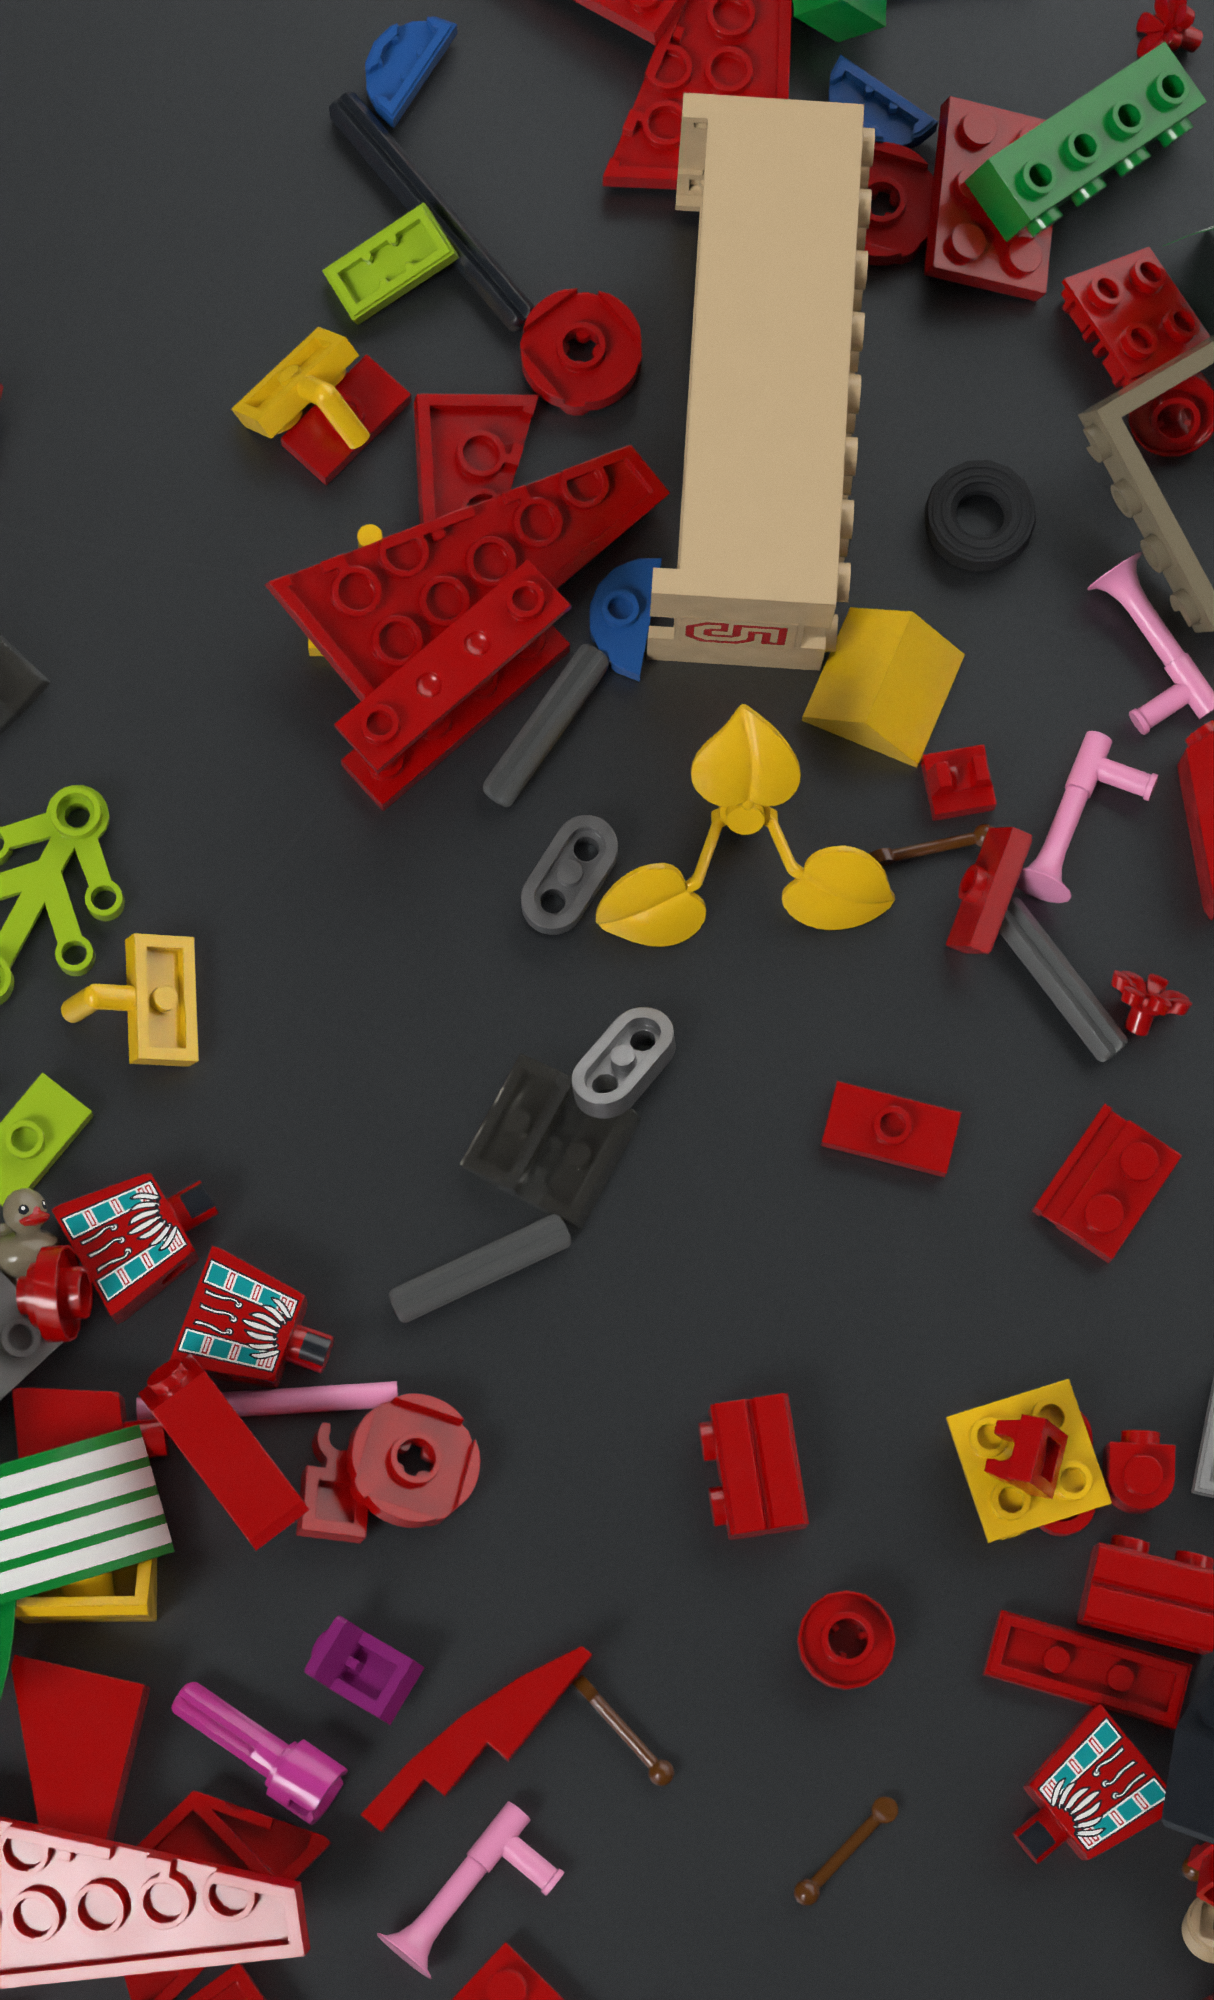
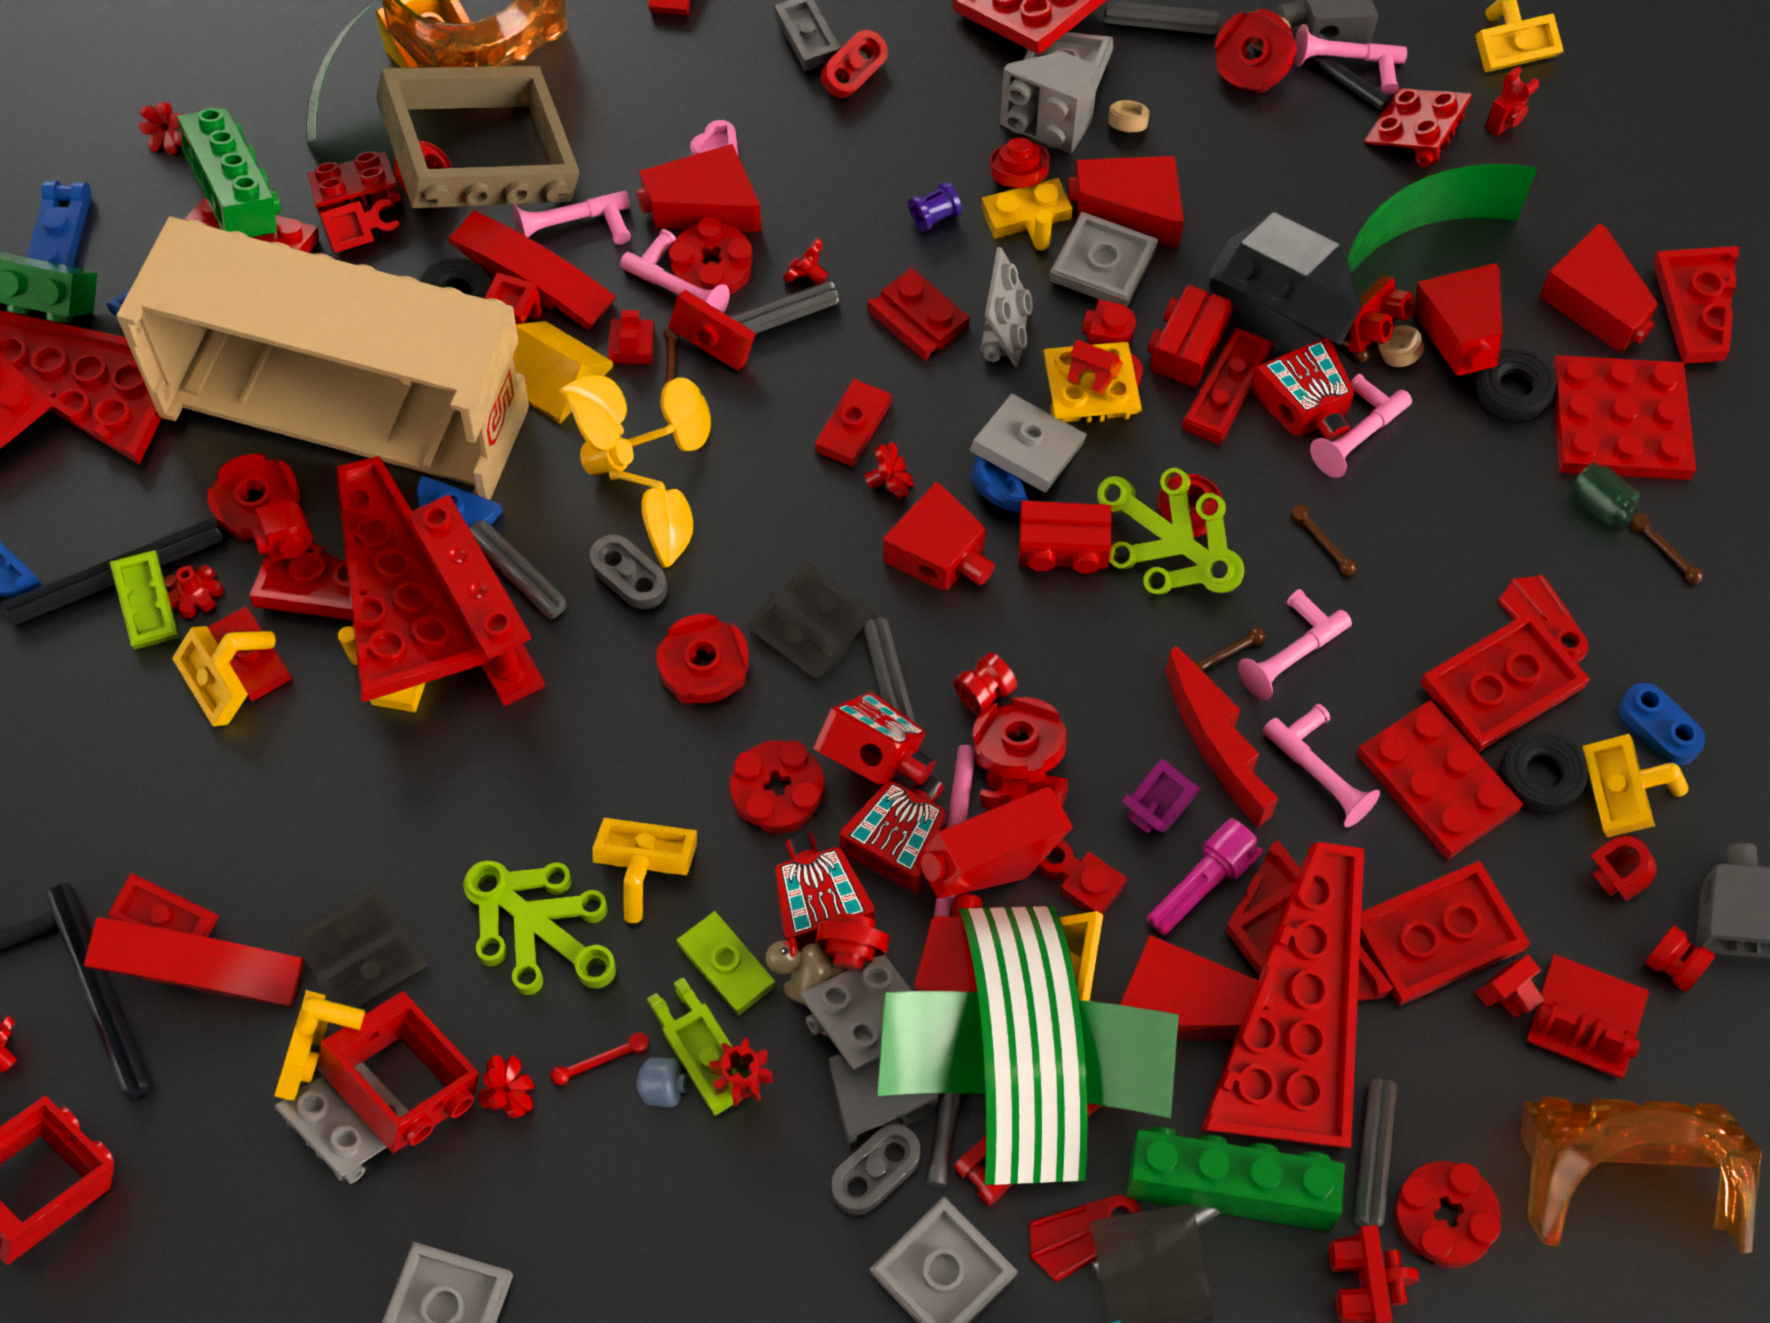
camera: 75 degrees left, 15 degrees down
flat silver plate [572,1007,676,1119] -> none
none -> red plant [165,565,224,618]
none -> red plate [251,501,313,563]
none -> red plate [319,199,399,254]
none -> red slope [448,210,616,332]
none -> red panel [484,272,542,324]
none -> red plate [656,614,749,704]
none -> red plate [669,217,753,295]
none -> red plate [730,740,824,834]
none -> red torso [813,691,935,785]
none -> red plant [865,442,914,499]
none -> red torso [883,482,995,590]
none -> red wheel [953,652,1018,716]
none -> light grey plate [970,393,1087,493]
none -> blue plate [971,455,1028,512]
none -> light grey hinge [980,247,1033,367]
none -> red plate [1037,840,1128,915]
none -> lime plant [1097,468,1244,595]
none -> bright pink piece [1238,589,1352,700]
none -> bright pink piece [1310,374,1412,478]

